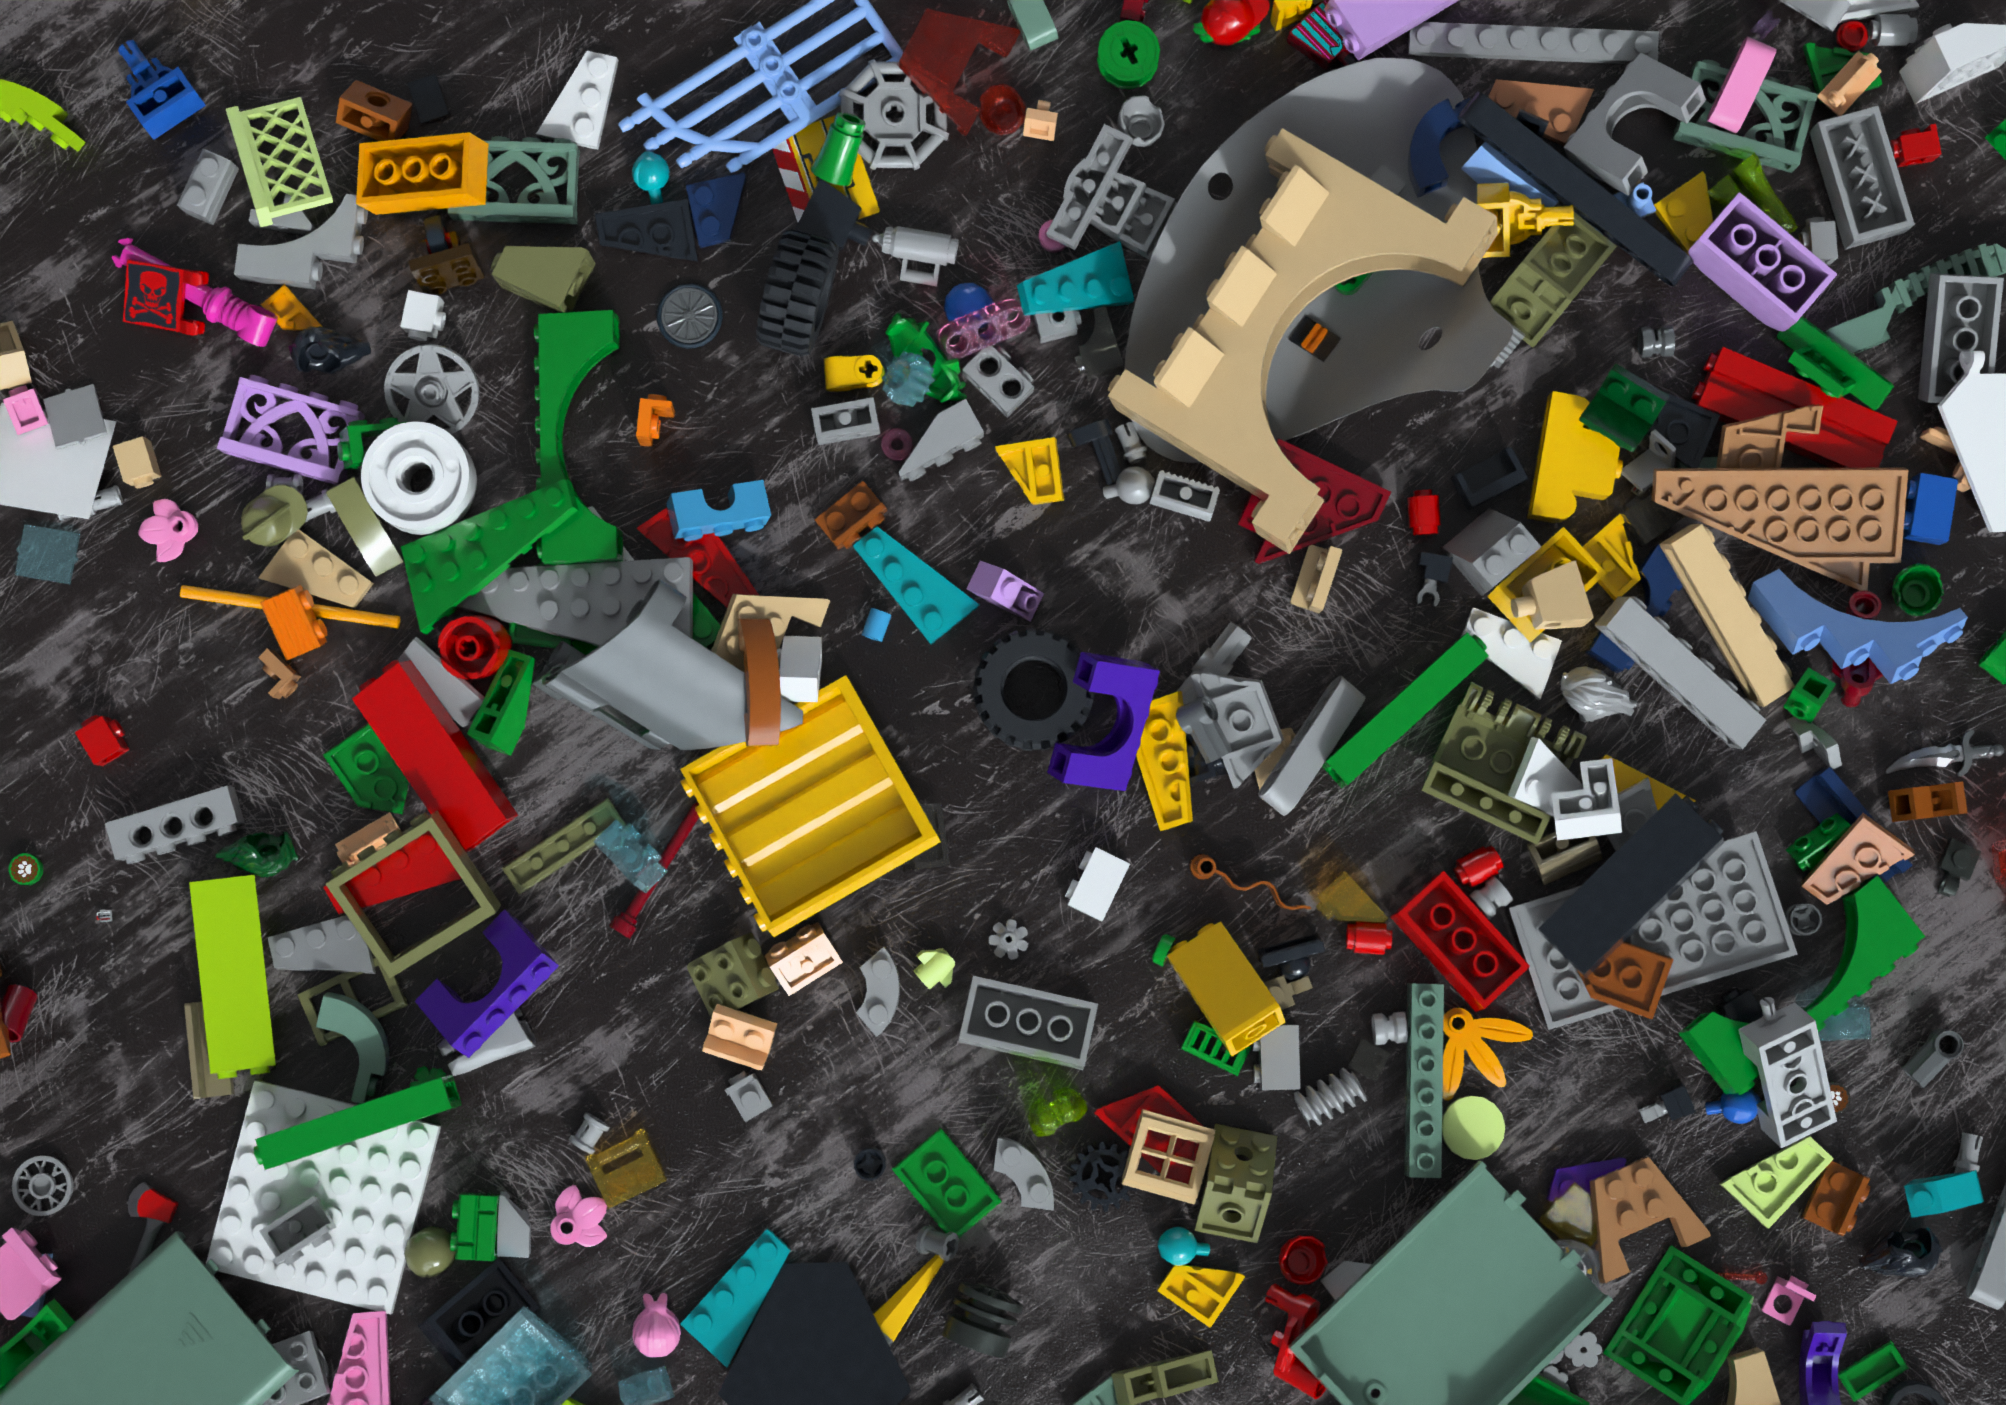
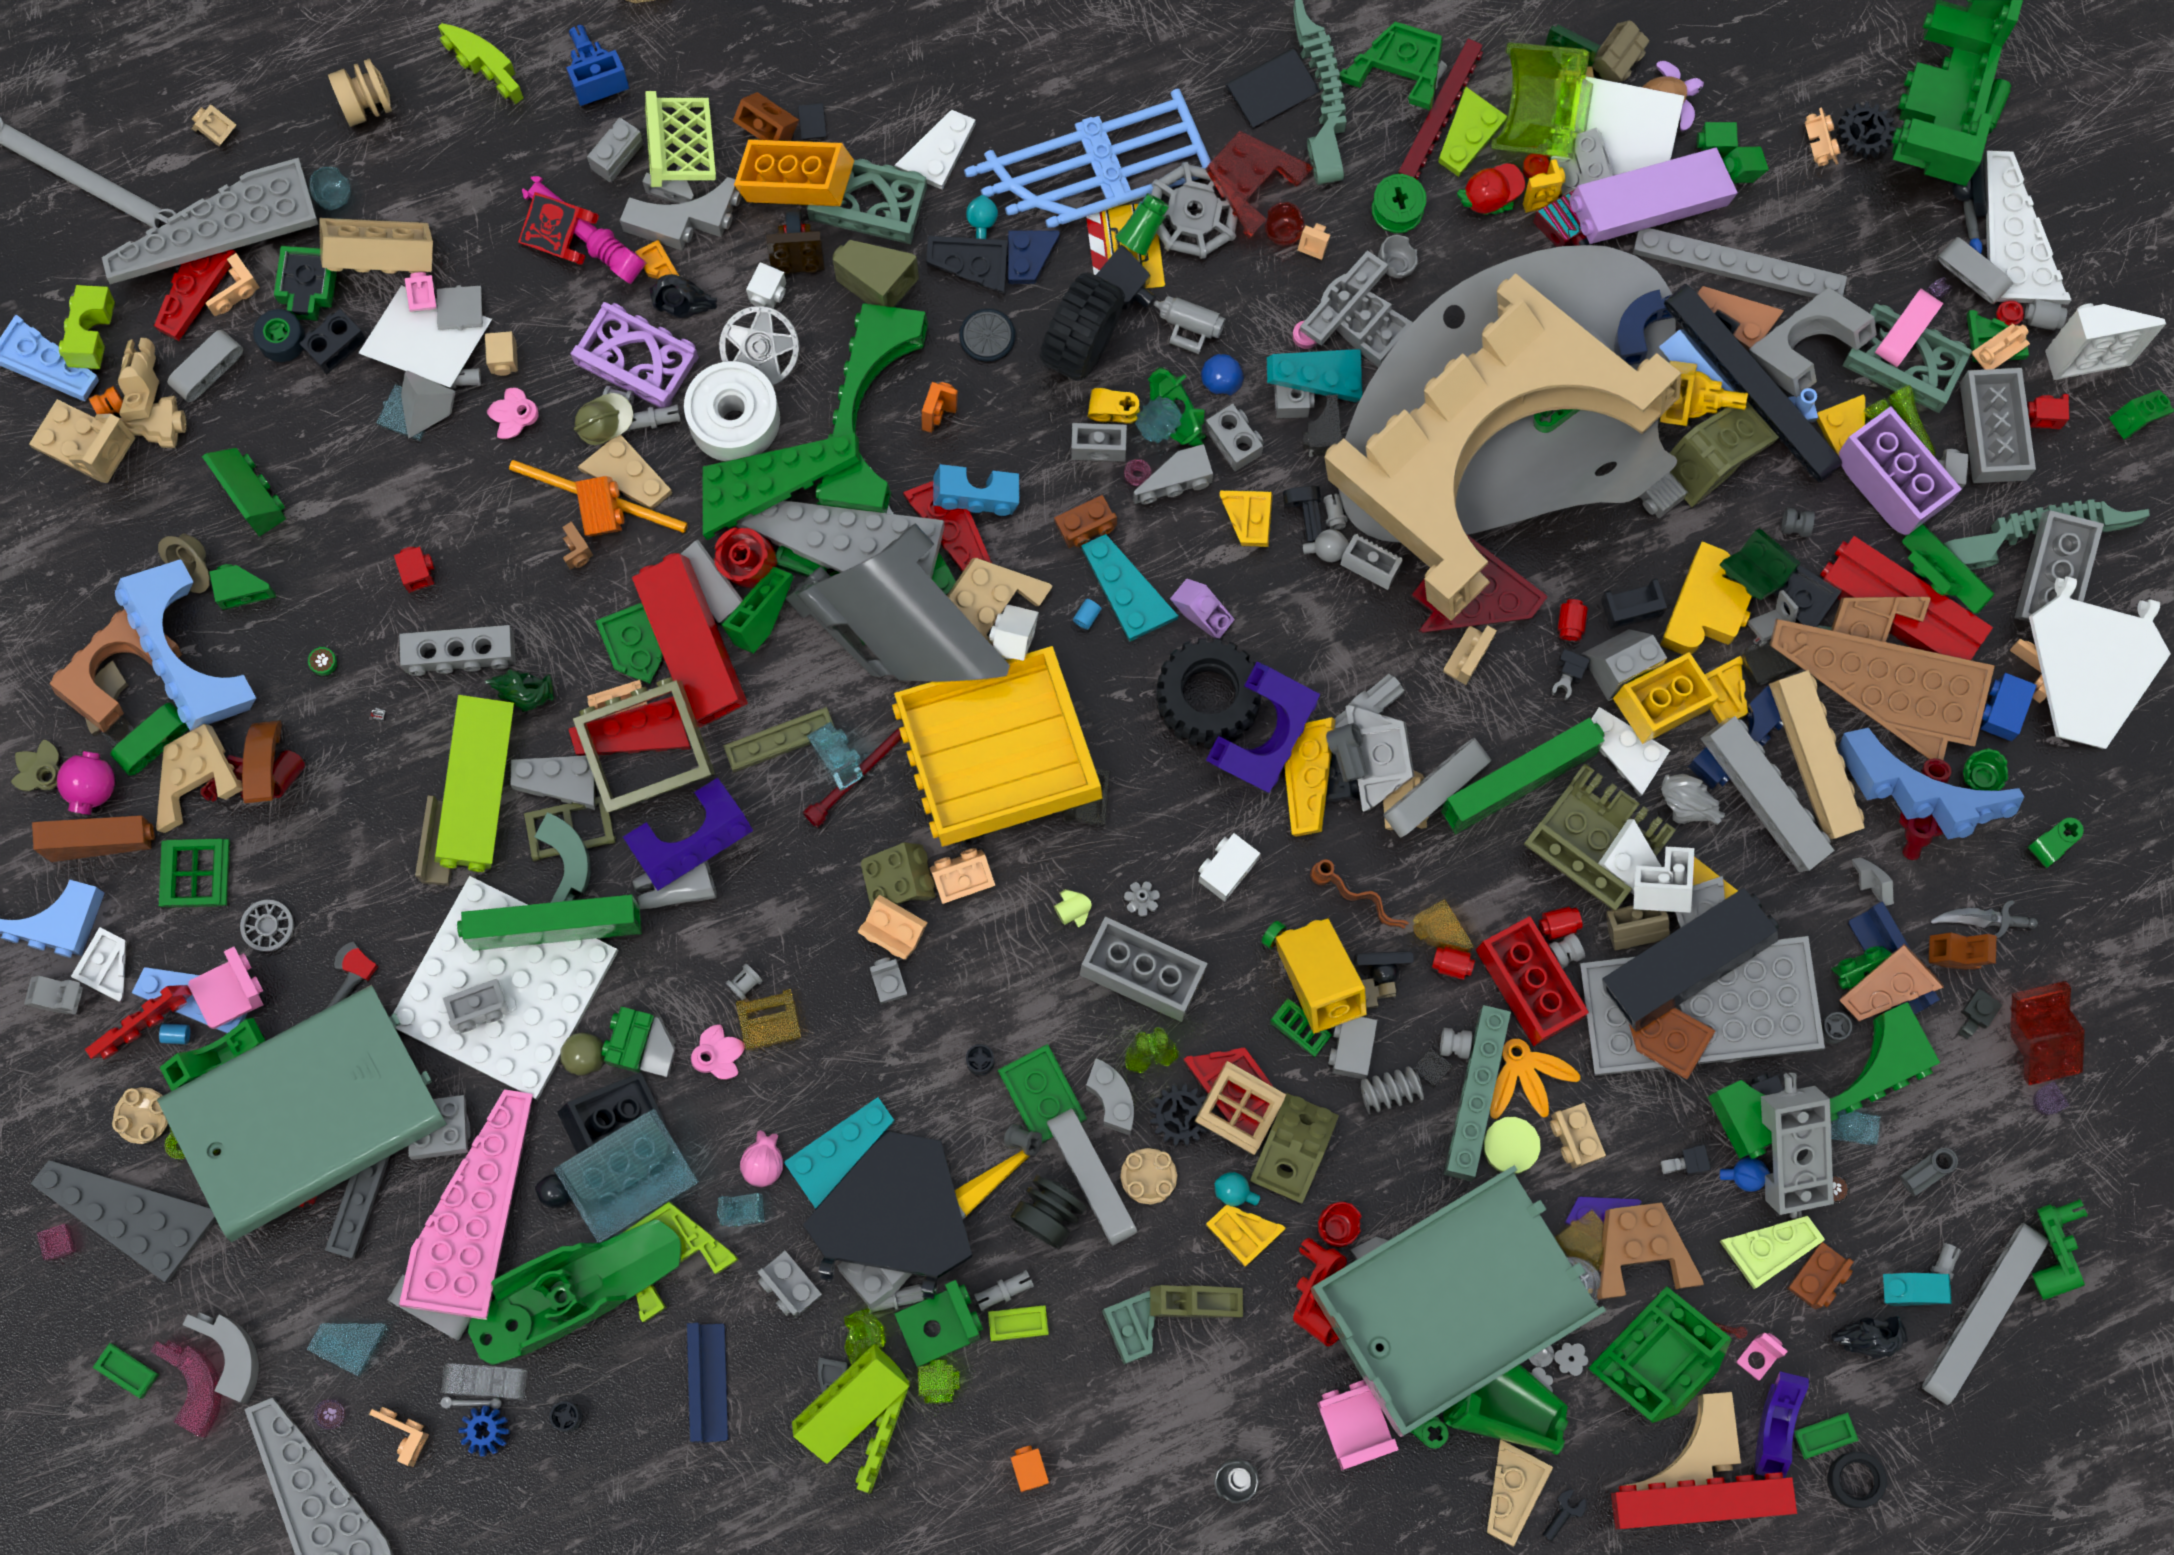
camera: 10 degrees right, 10 degrees down
slope [326,477,404,577] -> none
green bracket [337,418,406,470] -> none
dark orange slope [738,619,781,746] -> none
light grey brick [856,947,900,1037] -> none
clear pink beam [937,298,1031,358] -> none
black piece [1289,316,1341,362] -> none
tan torso [1511,560,1594,630] -> none
green brick [1783,667,1836,724] -> none
none -> light grey slope [401,370,456,439]
none -> light grey beam [1046,1108,1138,1246]
none -> tan dish [1120,1148,1177,1205]
none -> tan bracket [1550,1103,1606,1169]

